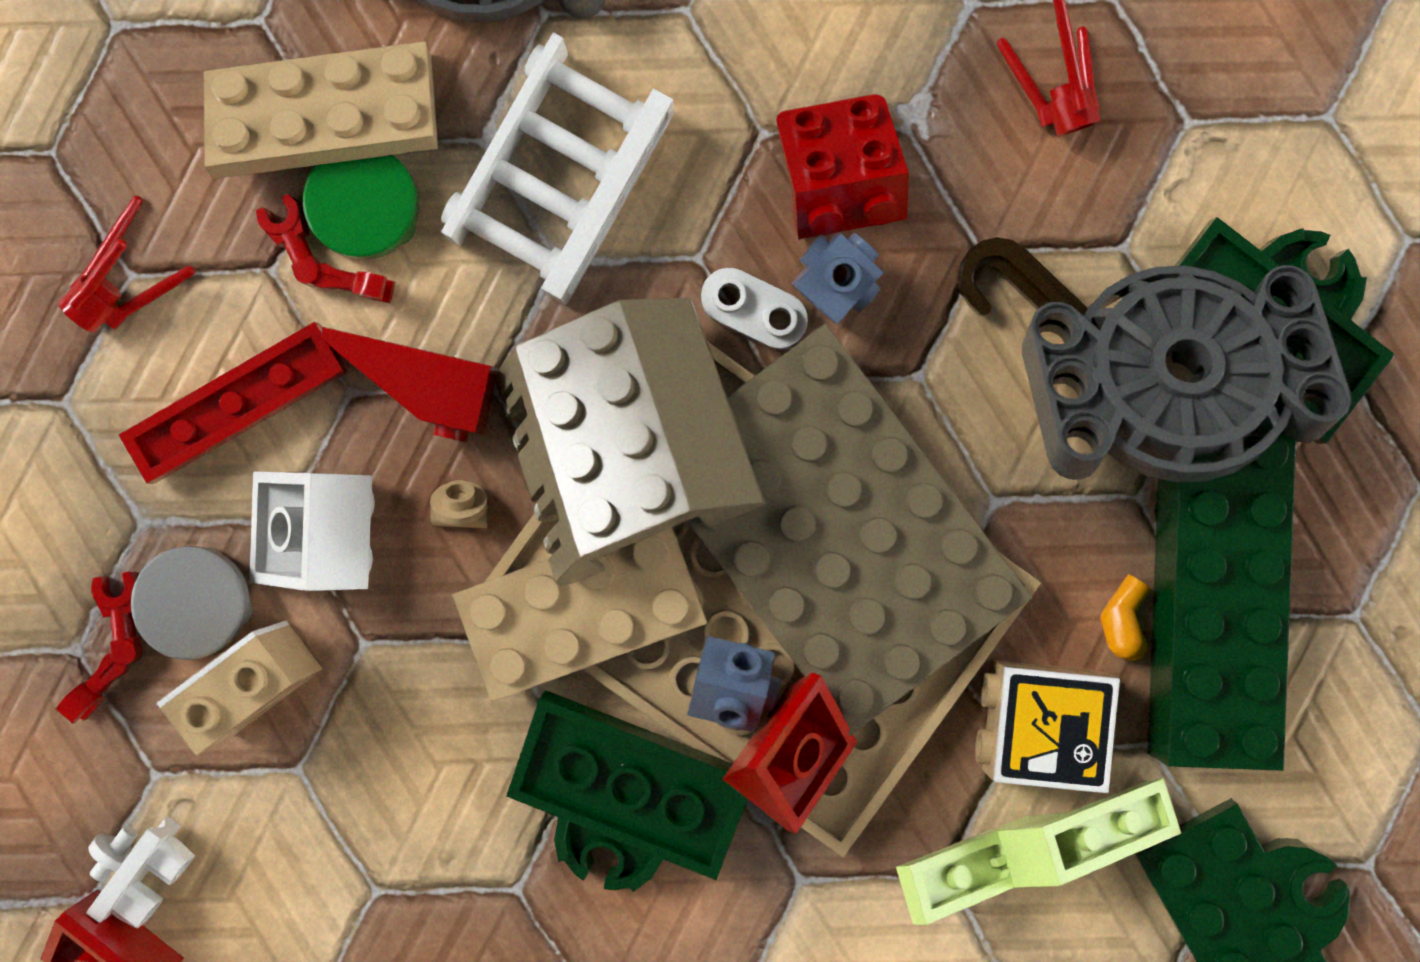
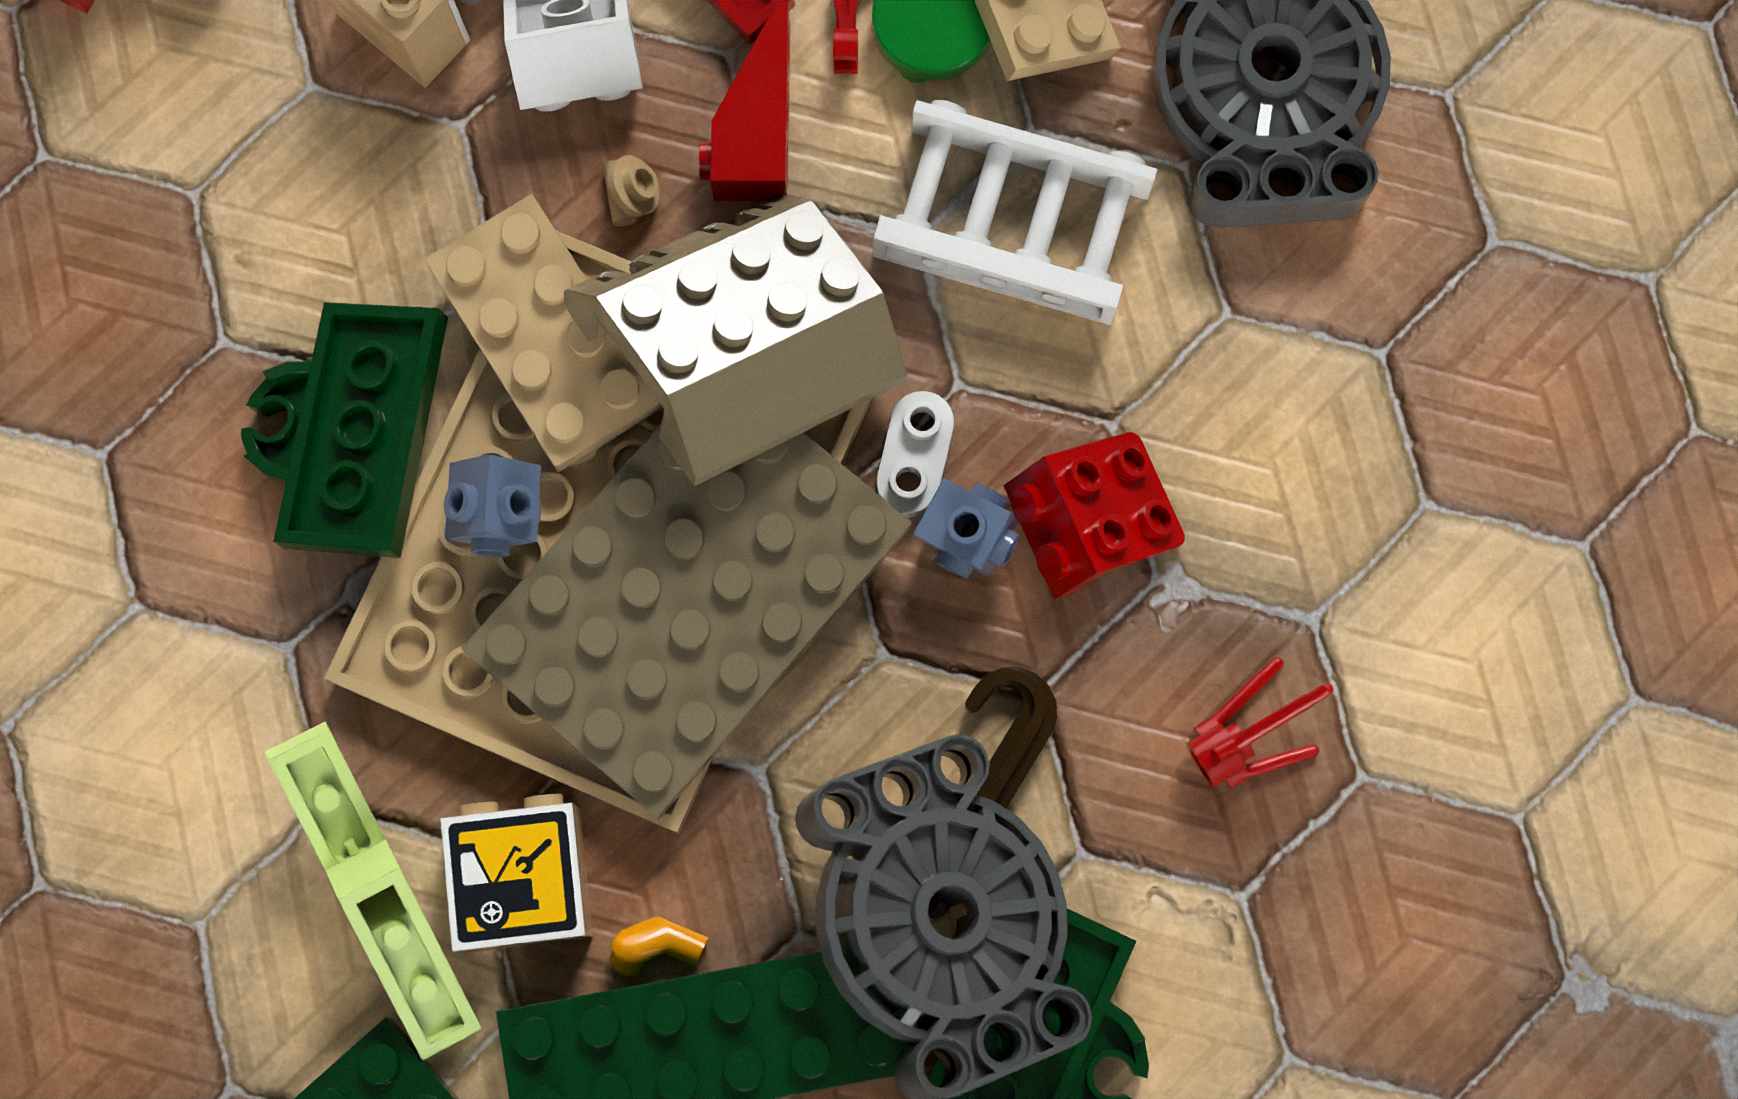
camera: 80 degrees right, 10 degrees down
red slope [723,672,857,834] -> none

